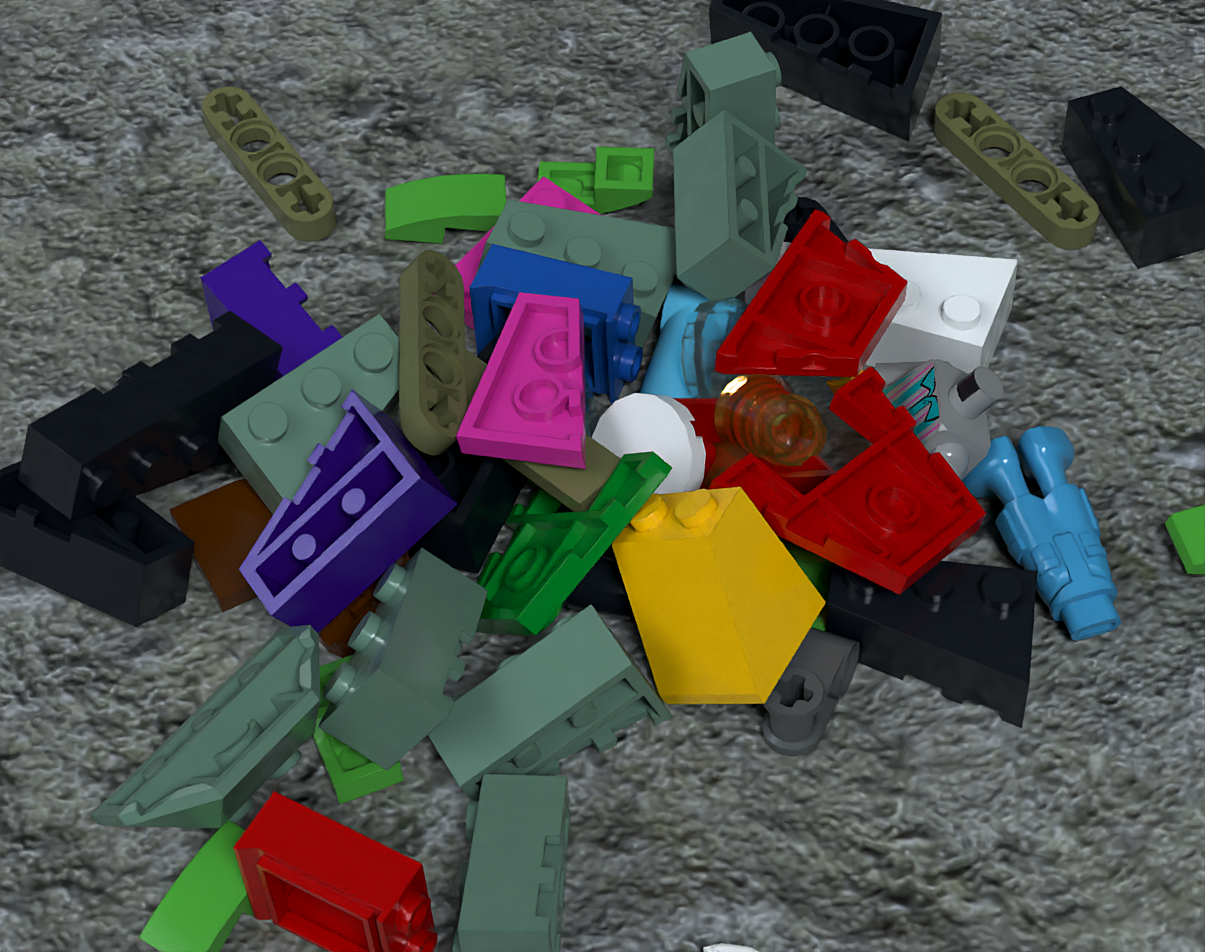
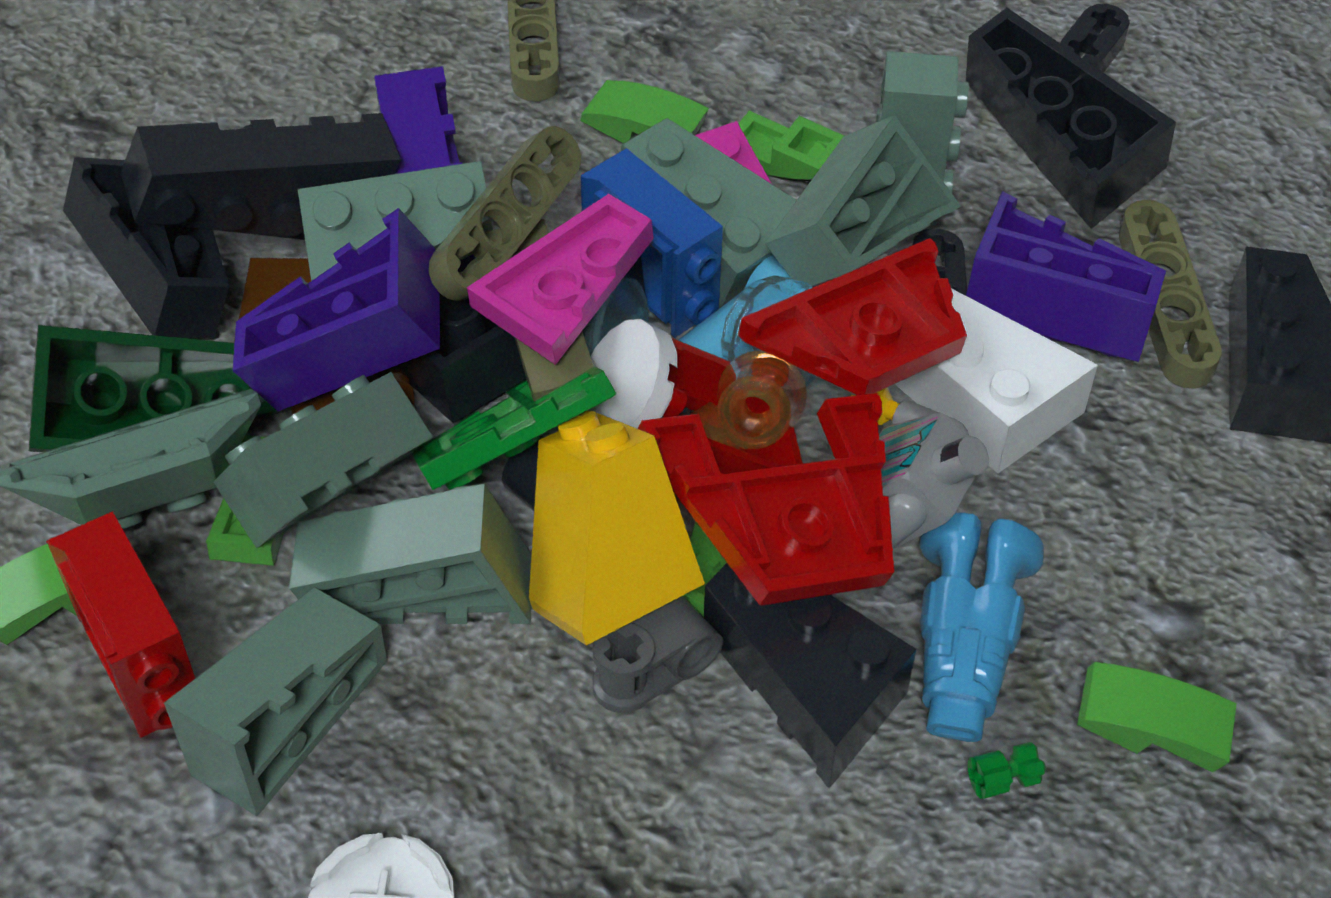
camera: 25 degrees right, 0 degrees up
none -> dark green wedge [28,325,291,452]
none -> dark purple wedge [966,191,1166,362]
none -> green piece [967,742,1046,799]

